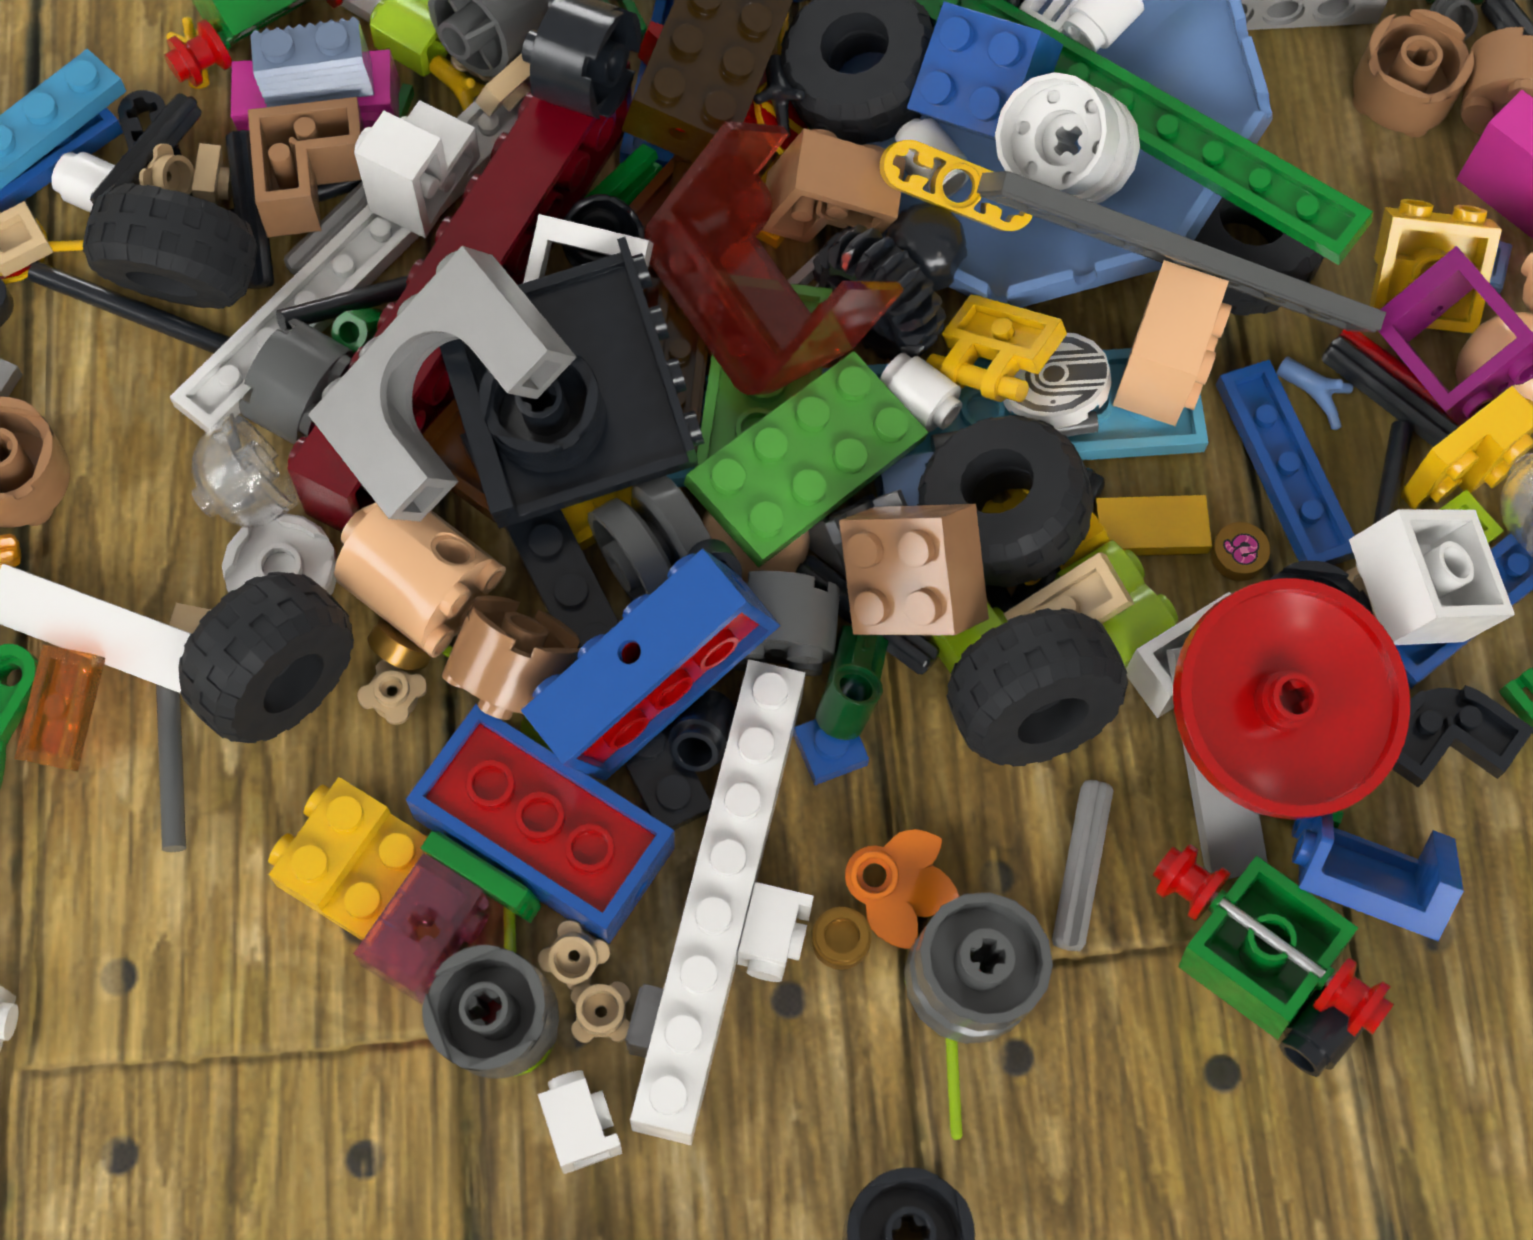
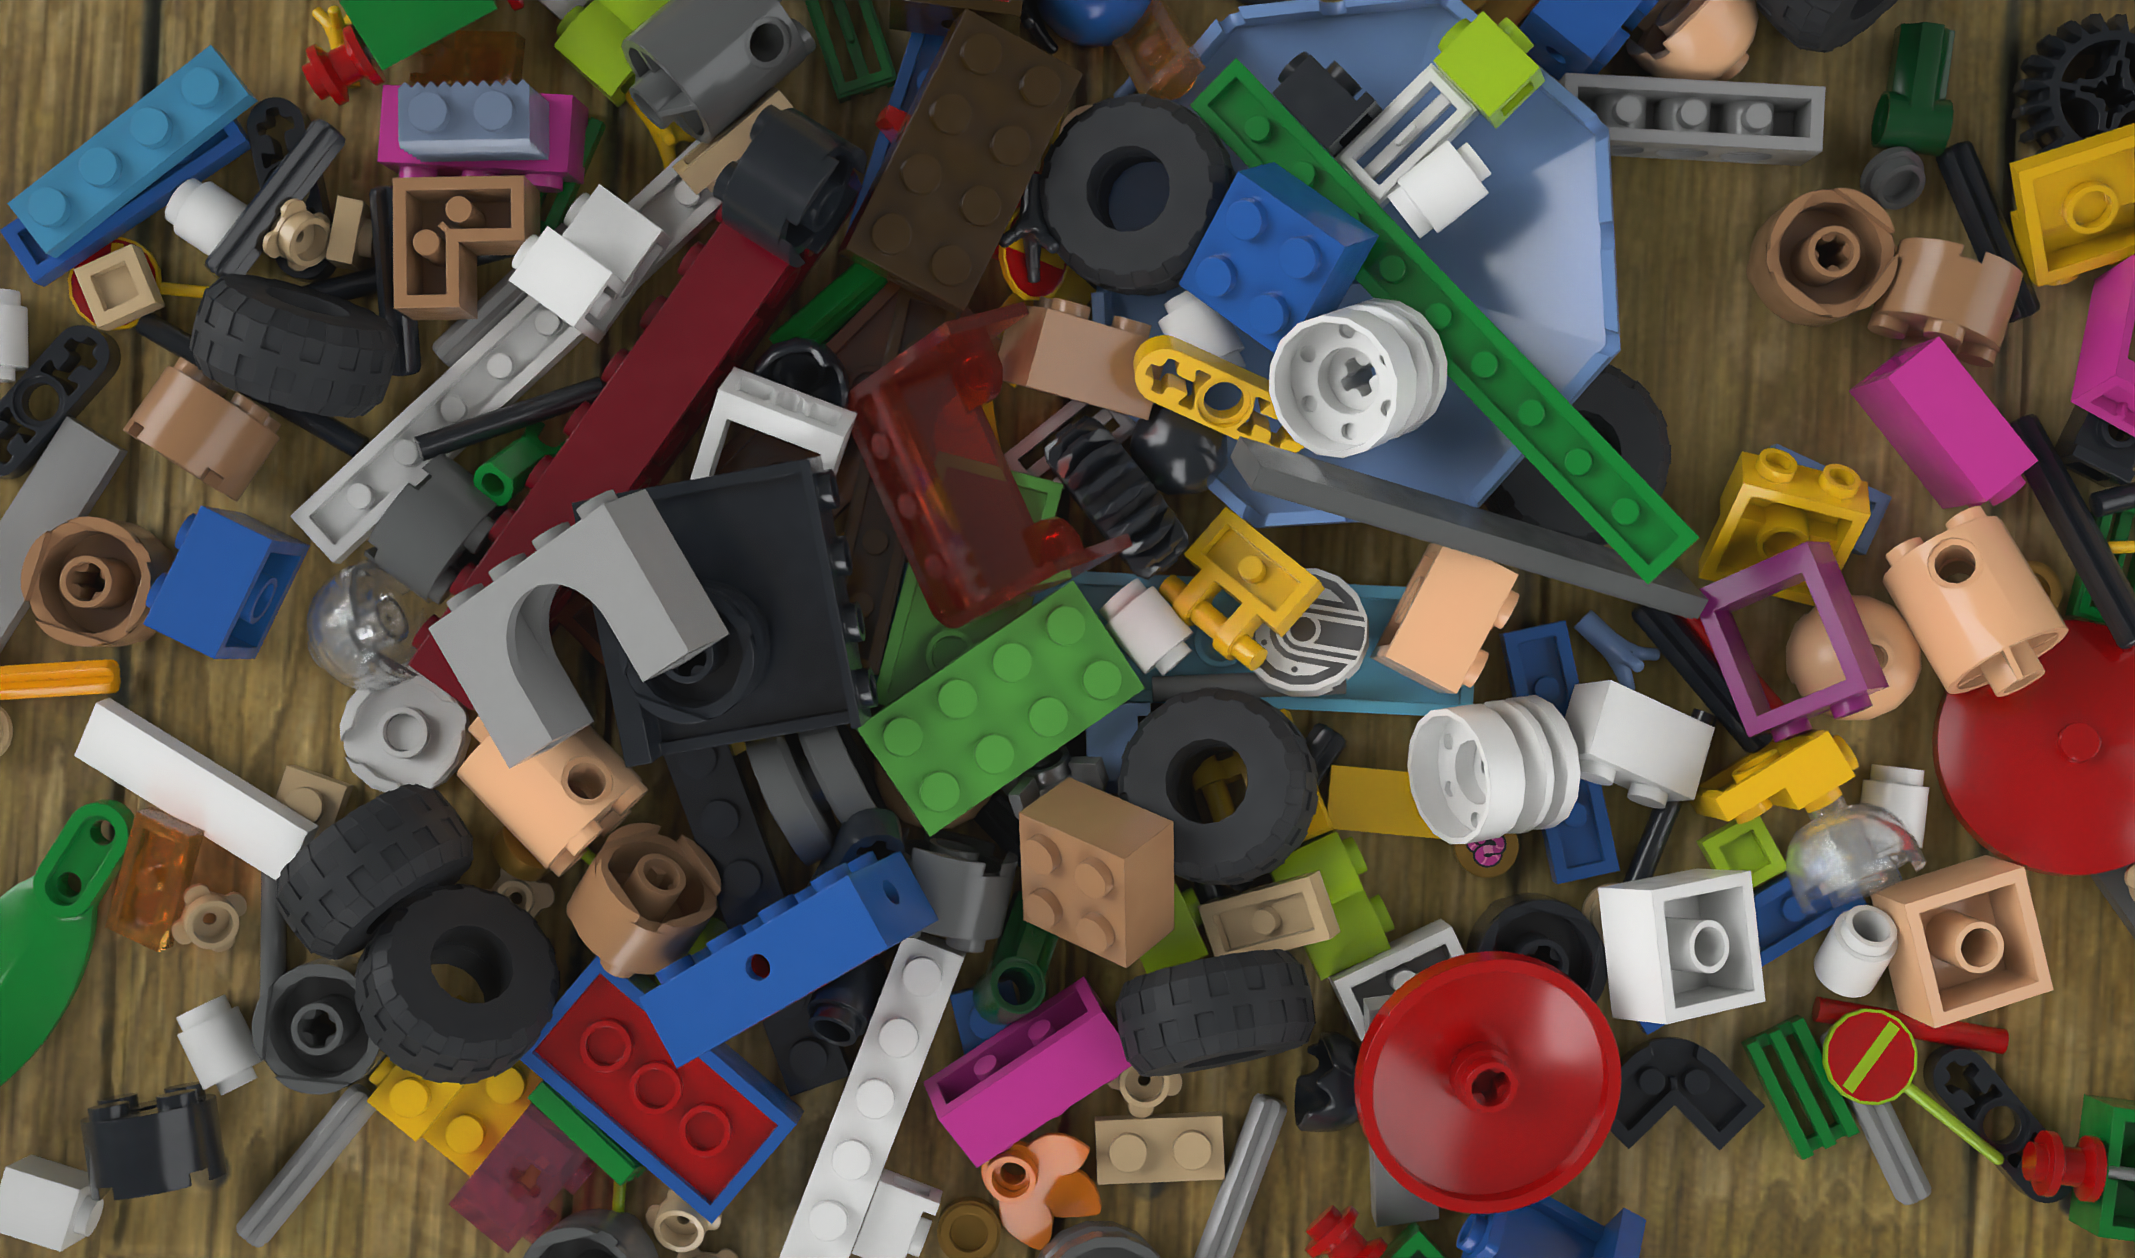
camera: 10 degrees right, 20 degrees up
none -> black brick [80,1081,227,1201]
none -> medium nougat brick [123,357,281,502]
none -> blue brick [143,505,310,659]
none -> tan plate [171,883,247,952]
none -> white brick [176,995,264,1096]
none -> light grey axle [236,1083,376,1248]
none -> dark grey brick [252,956,387,1095]
none -> black tyre [354,883,560,1085]
none -> dark pink brick [923,976,1132,1168]
none -> tan plate [1095,1111,1225,1185]
none -> tan plate [1107,1066,1182,1118]
none -> black hair [1294,1032,1360,1132]
none -> white wheel [1407,695,1581,844]
none -> white brick [1565,680,1715,809]

